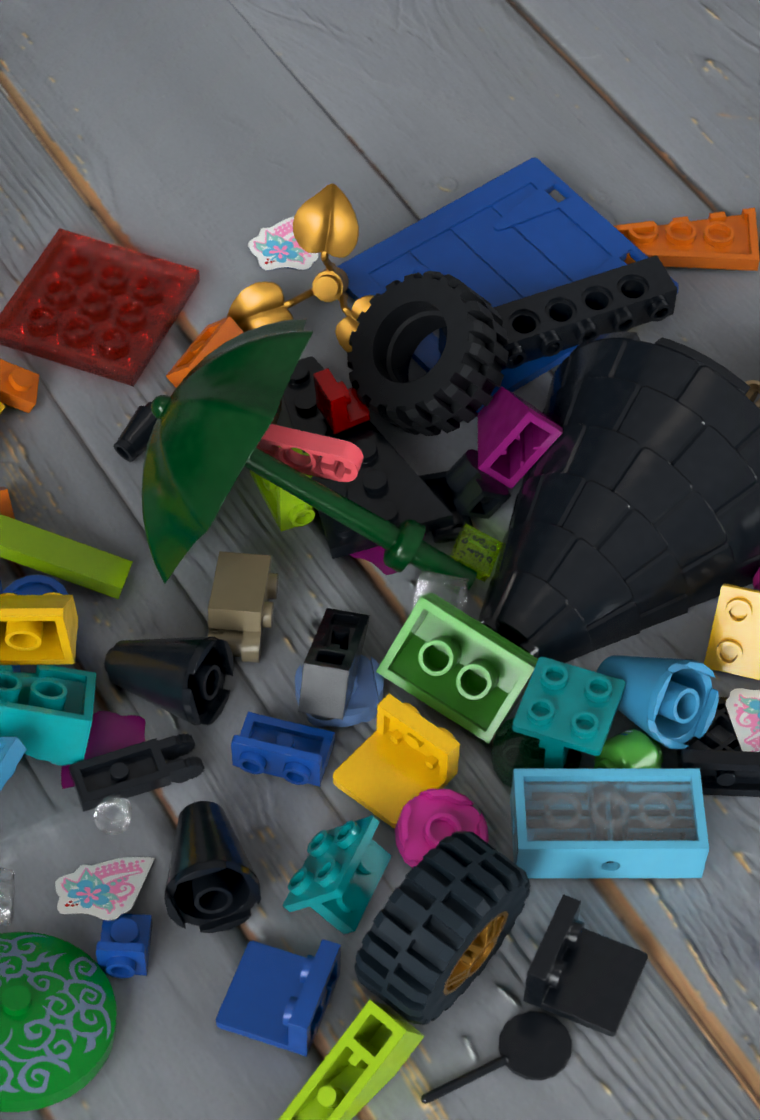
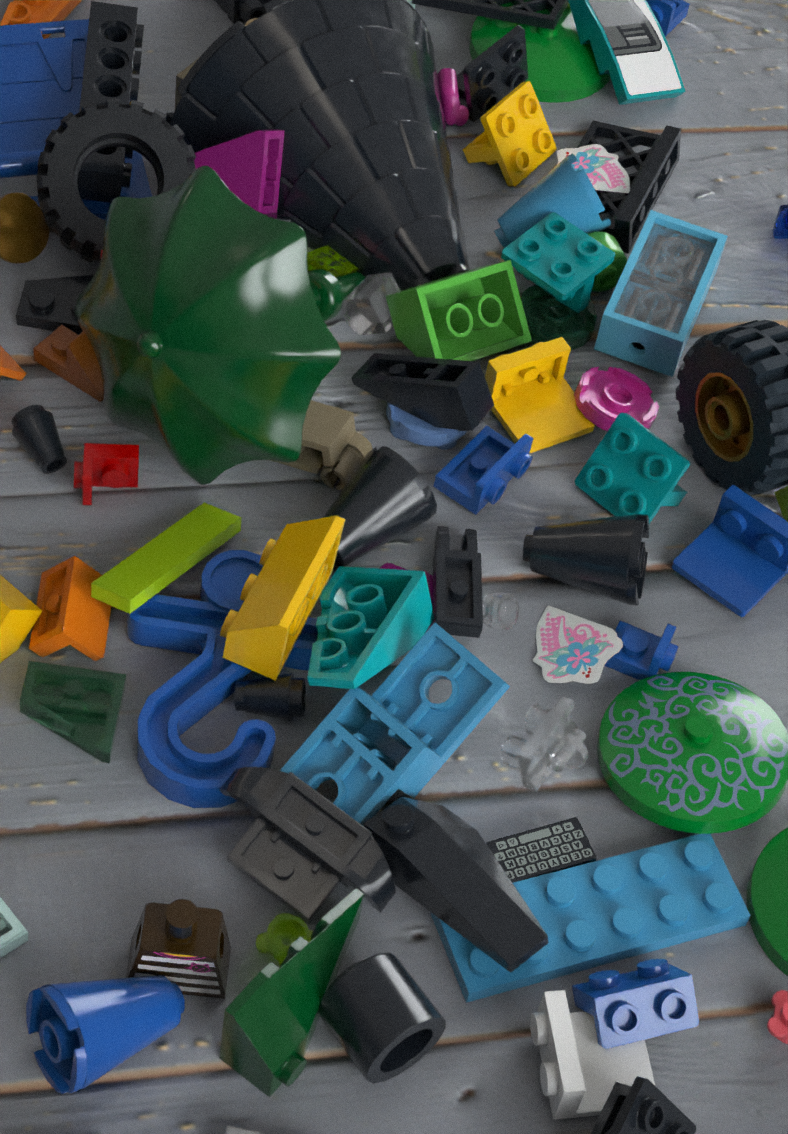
camera: 75 degrees left, 0 degrees up
none -> red bracket [74,443,139,506]

